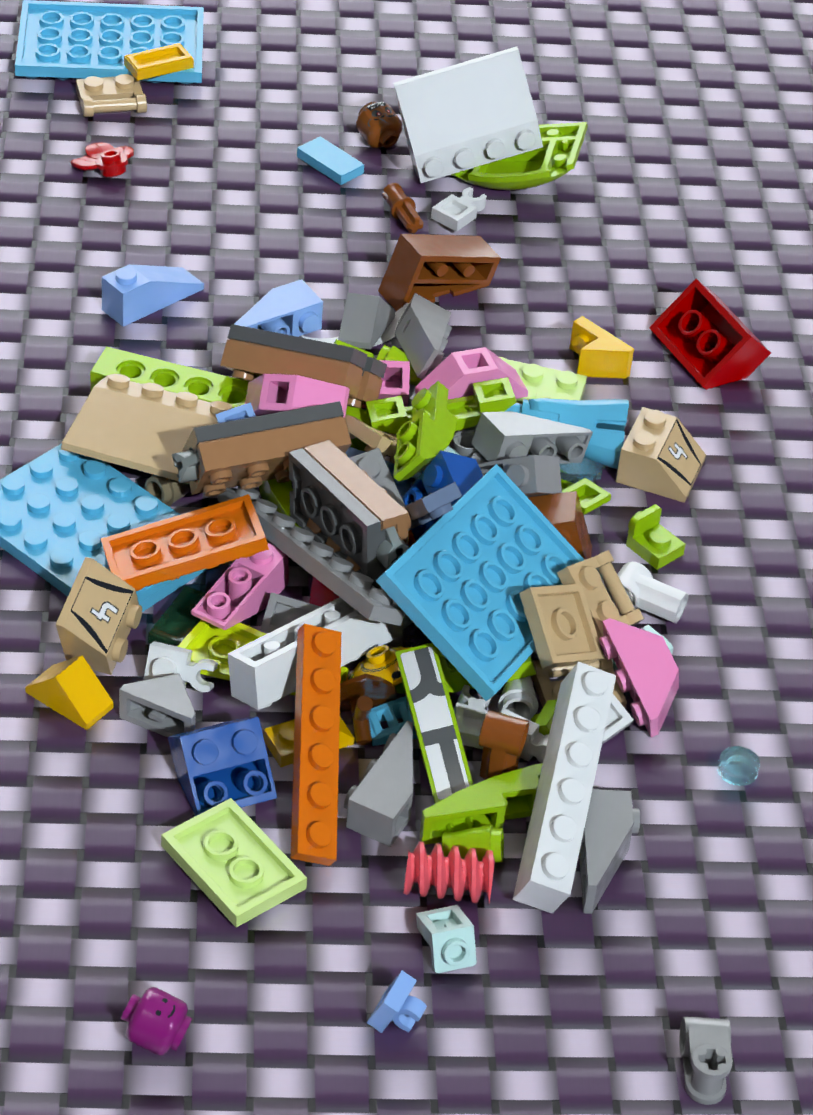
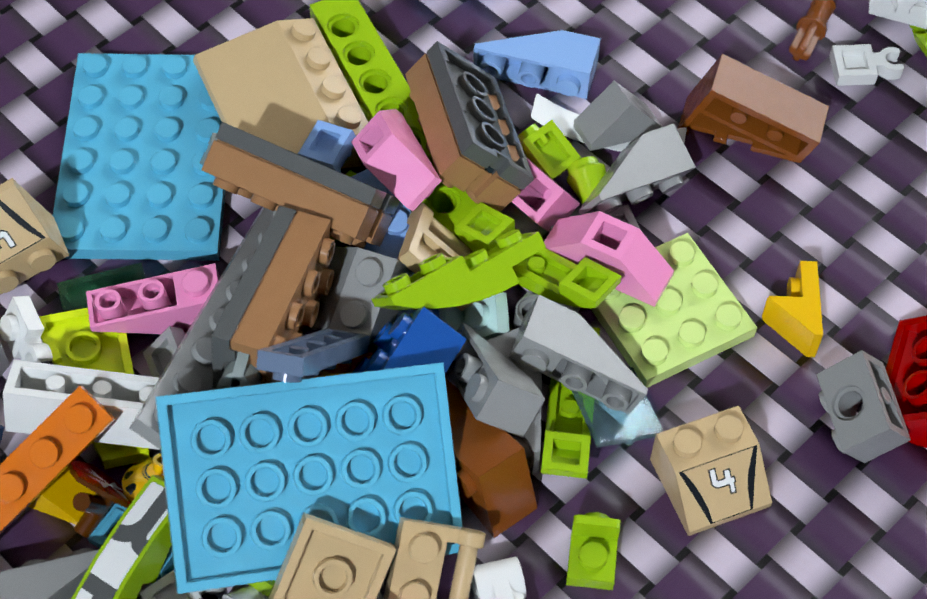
camera: 50 degrees right, 15 degrees up
orange plate [101,494,269,591] -> none
medium azure piece [506,398,629,469] -> none
none -> light grey brick [816,350,911,463]

